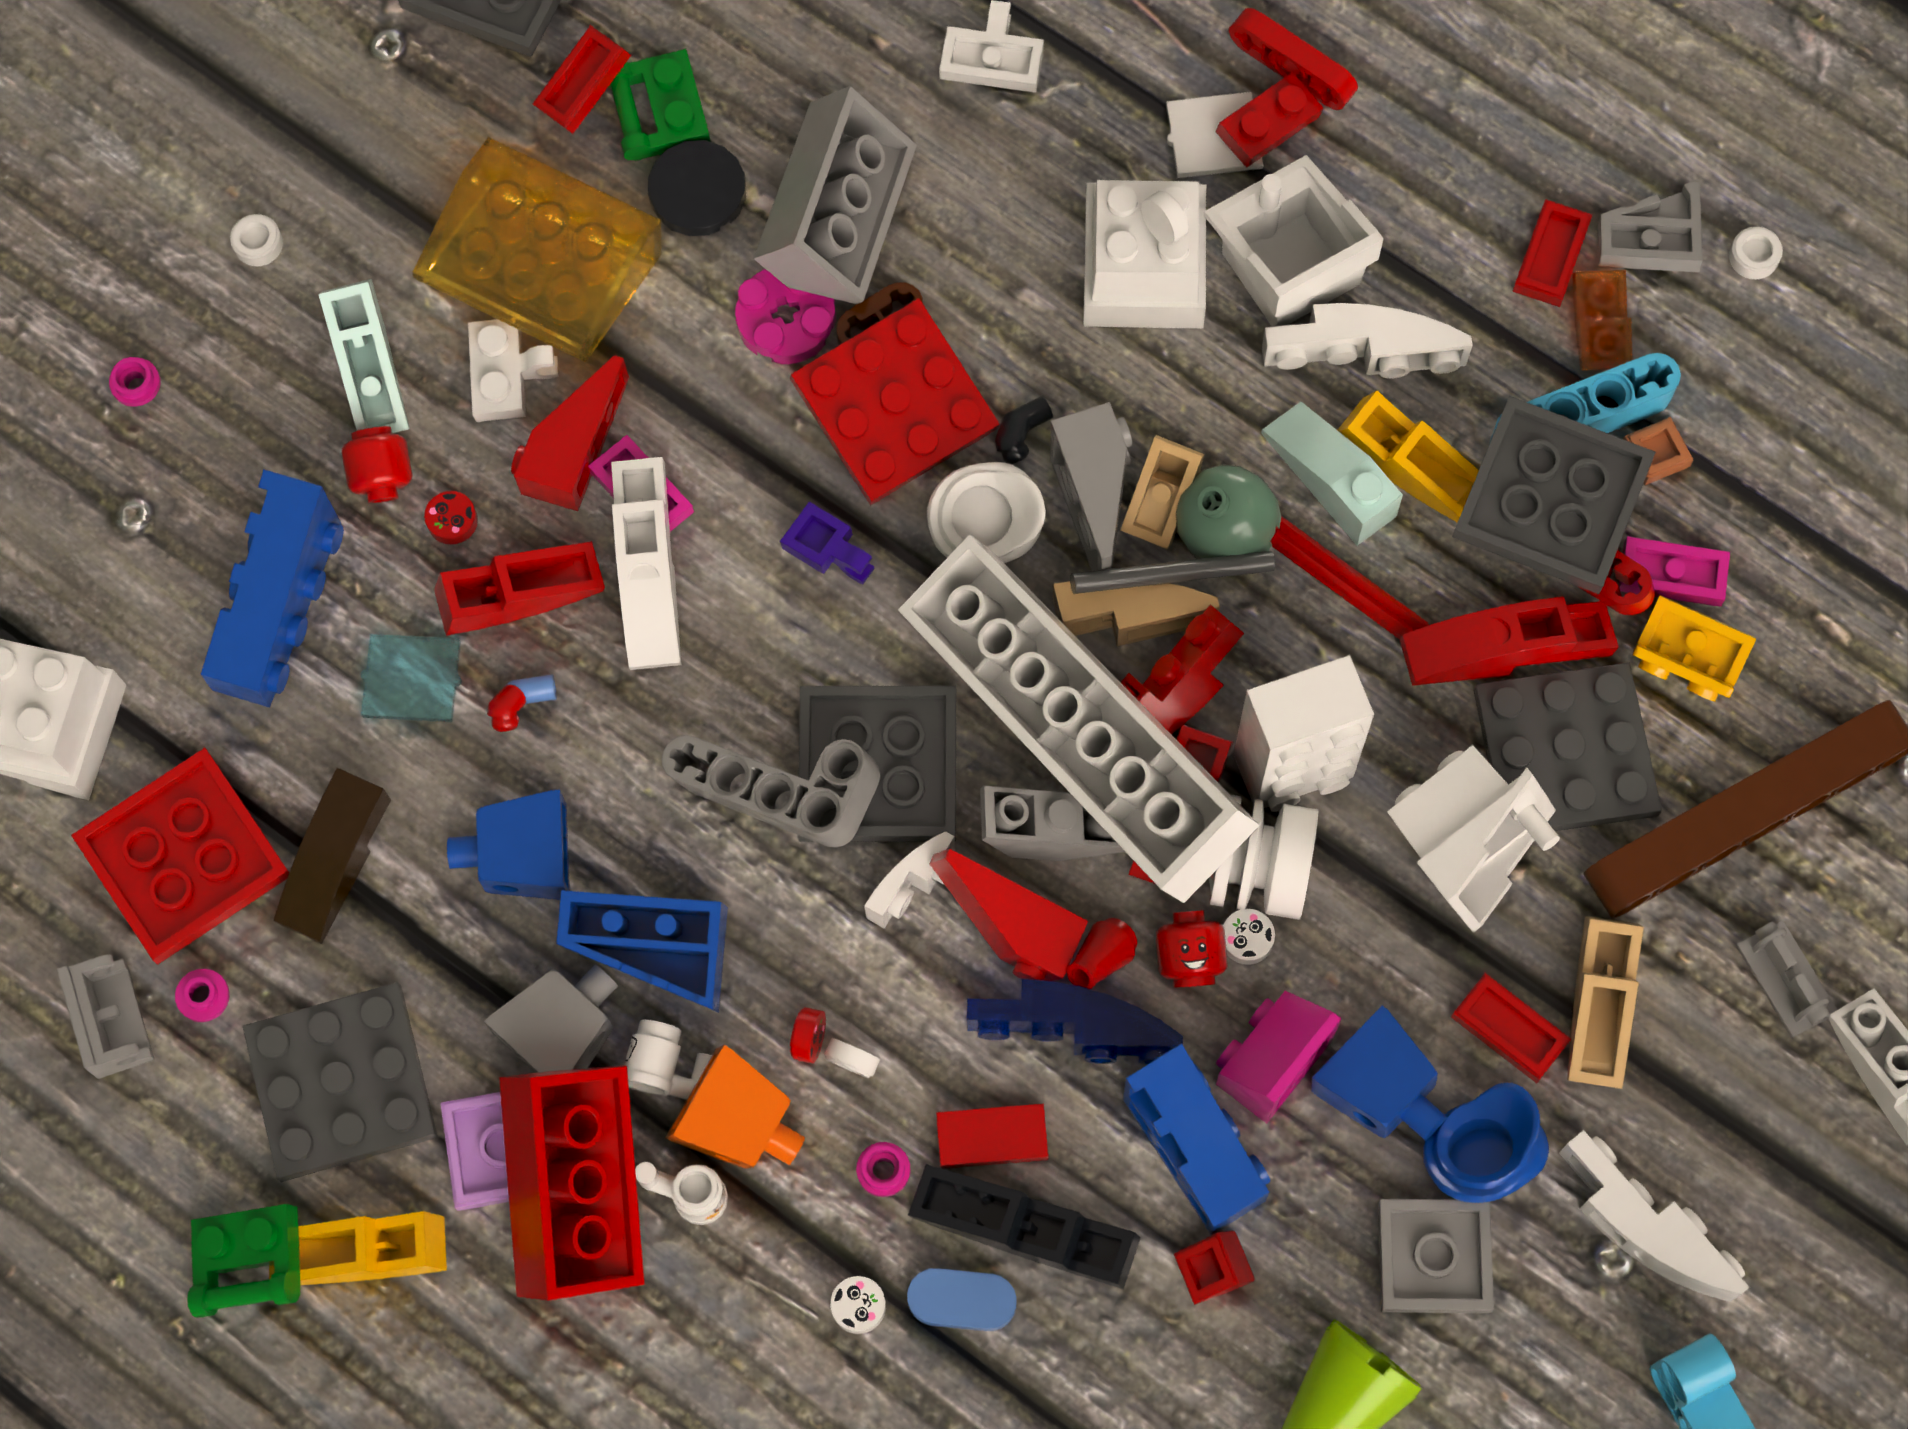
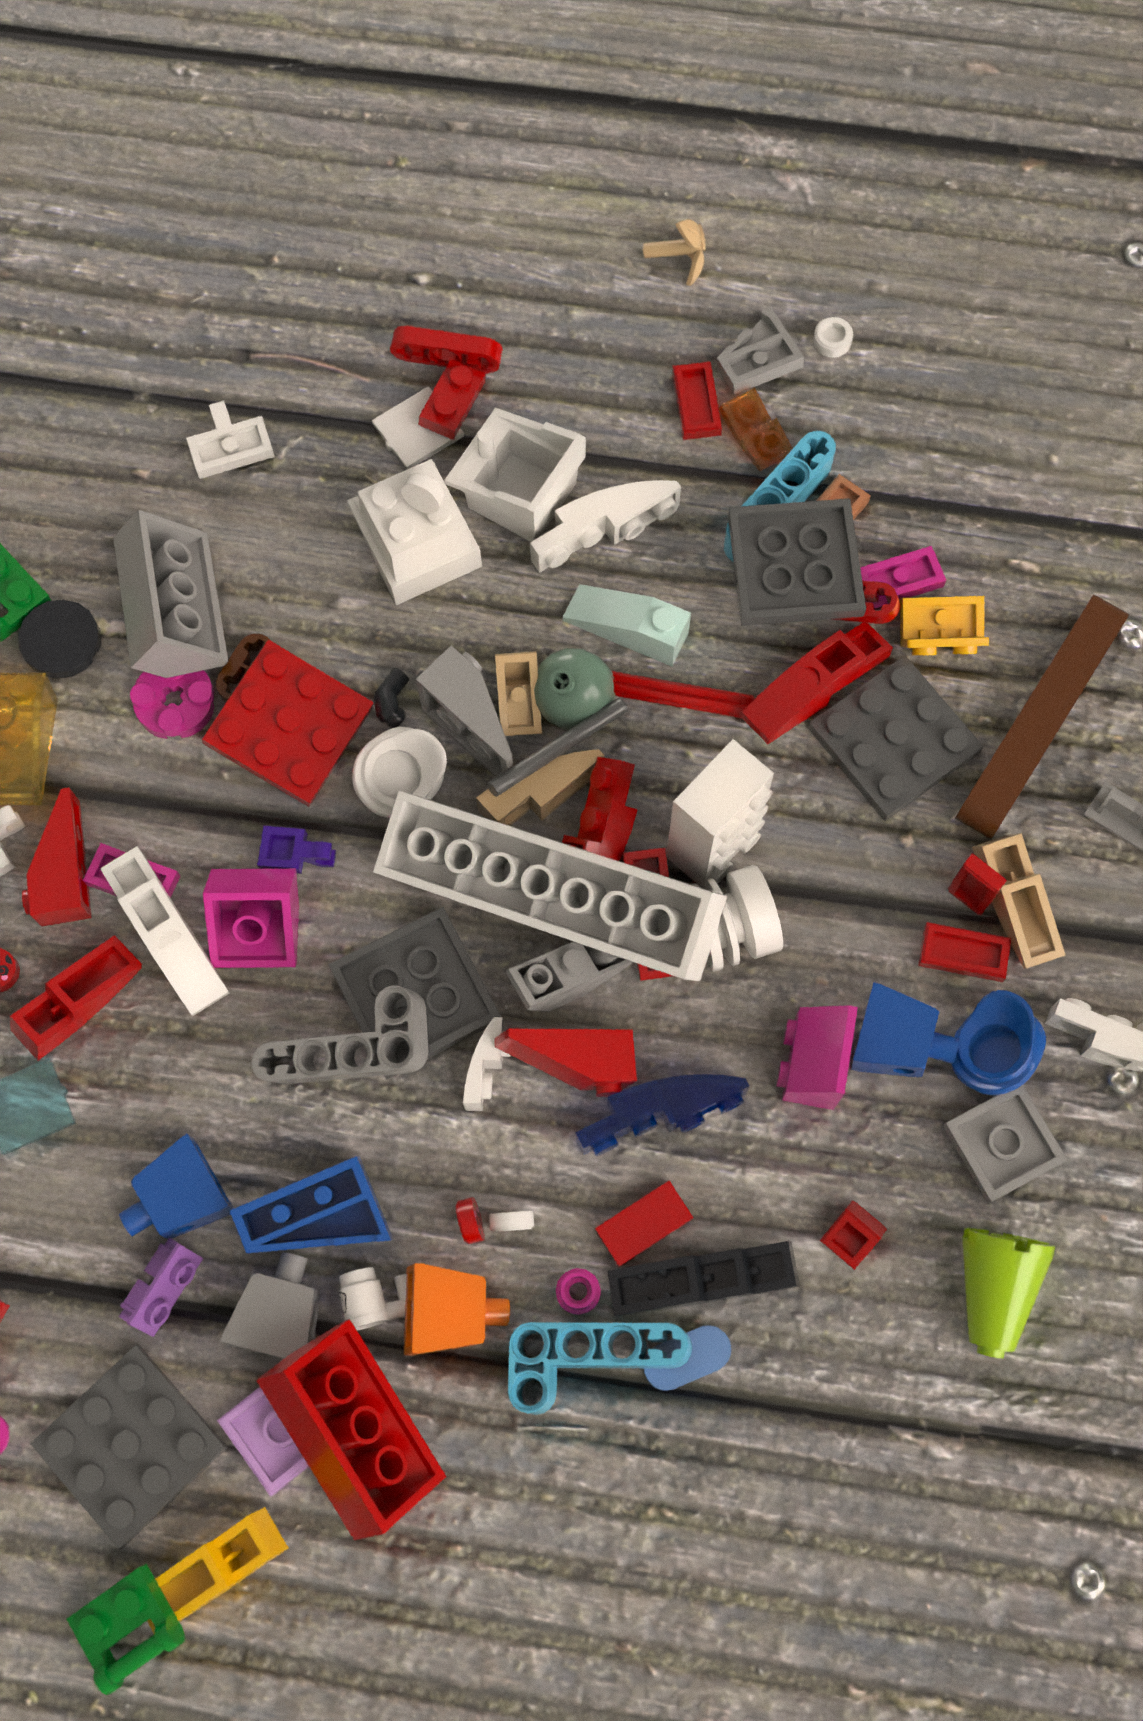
camera: 30 degrees left, 0 degrees up
dark brown slope [273,768,391,944] -> none
arm [487,674,557,732] -> none
white piece [635,1162,728,1225] -> none
white tile [830,1276,886,1334] -> none
red cone [1067,918,1138,991] -> none
blue wedge [1123,1043,1271,1235] -> none
red head [1156,910,1228,988] -> none
white tile [1223,909,1275,965] -> none
yellow slope [1338,390,1479,523] -> none
white piece [1387,745,1560,933] -> none
none -> medium lavender hinge [119,1238,203,1337]
none -> dark pink slope [203,868,299,968]
none -> medium azure beam [508,1322,693,1415]
none -> tan plant [643,219,706,286]
none -> red tile [948,853,1007,915]

